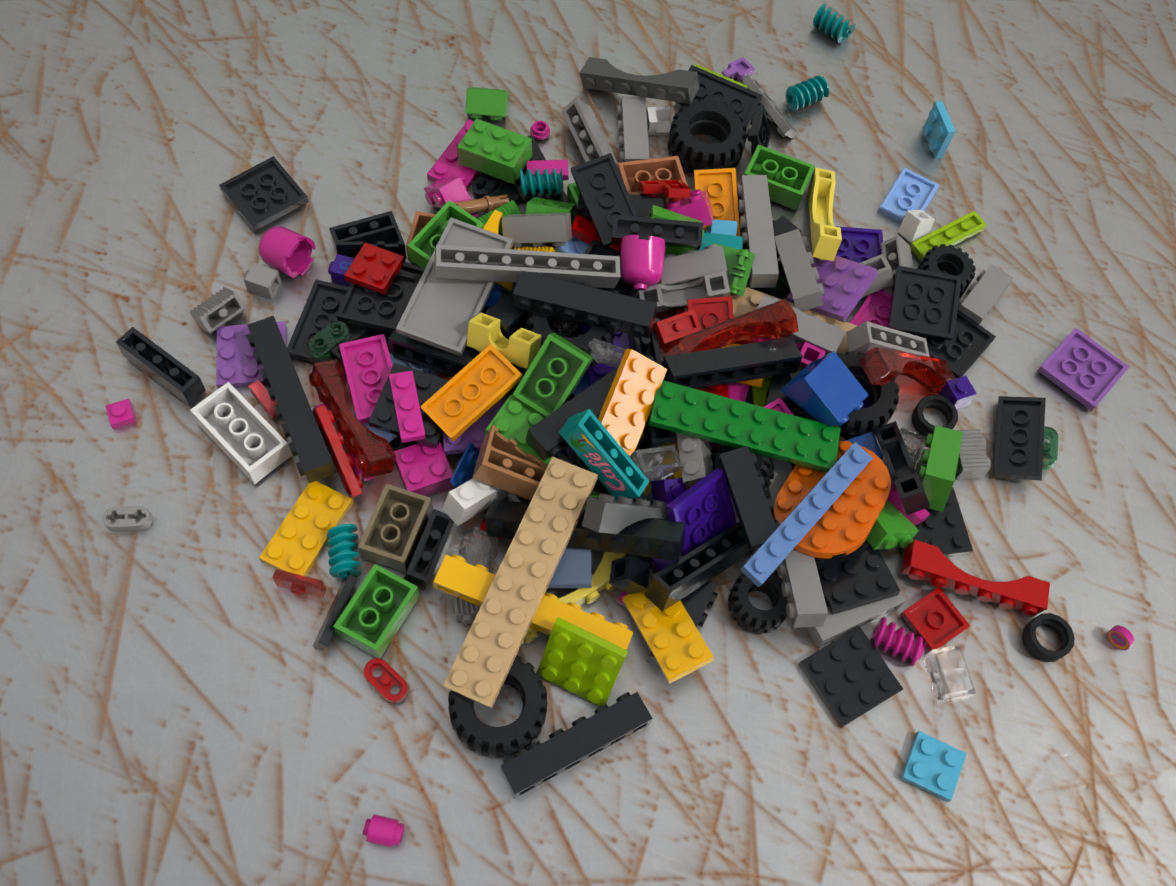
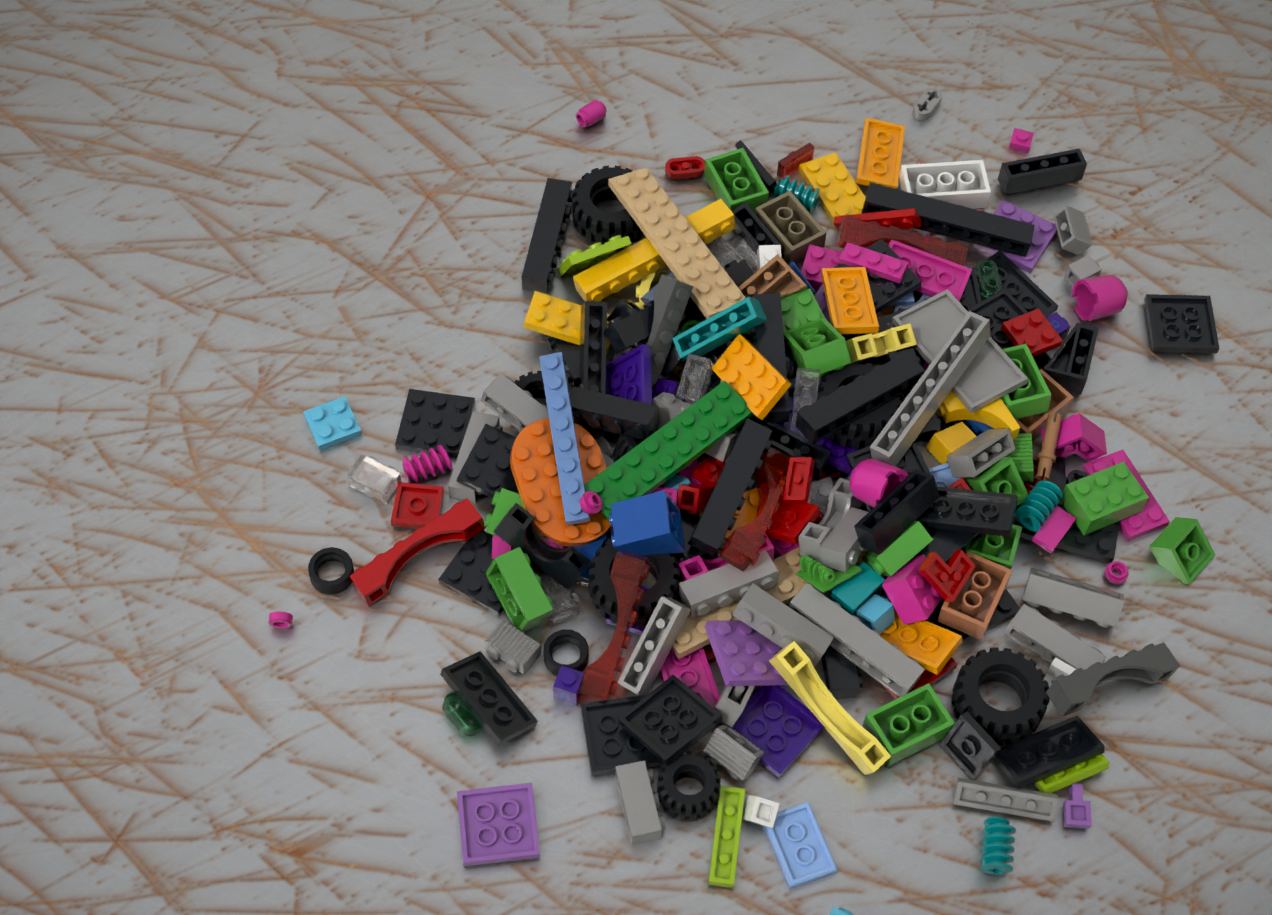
camera: 135 degrees right, 5 degrees down
none -> dark pink plate [579,491,602,514]
none -> red brick [677,483,713,515]
none -> light orange plate [855,117,905,189]

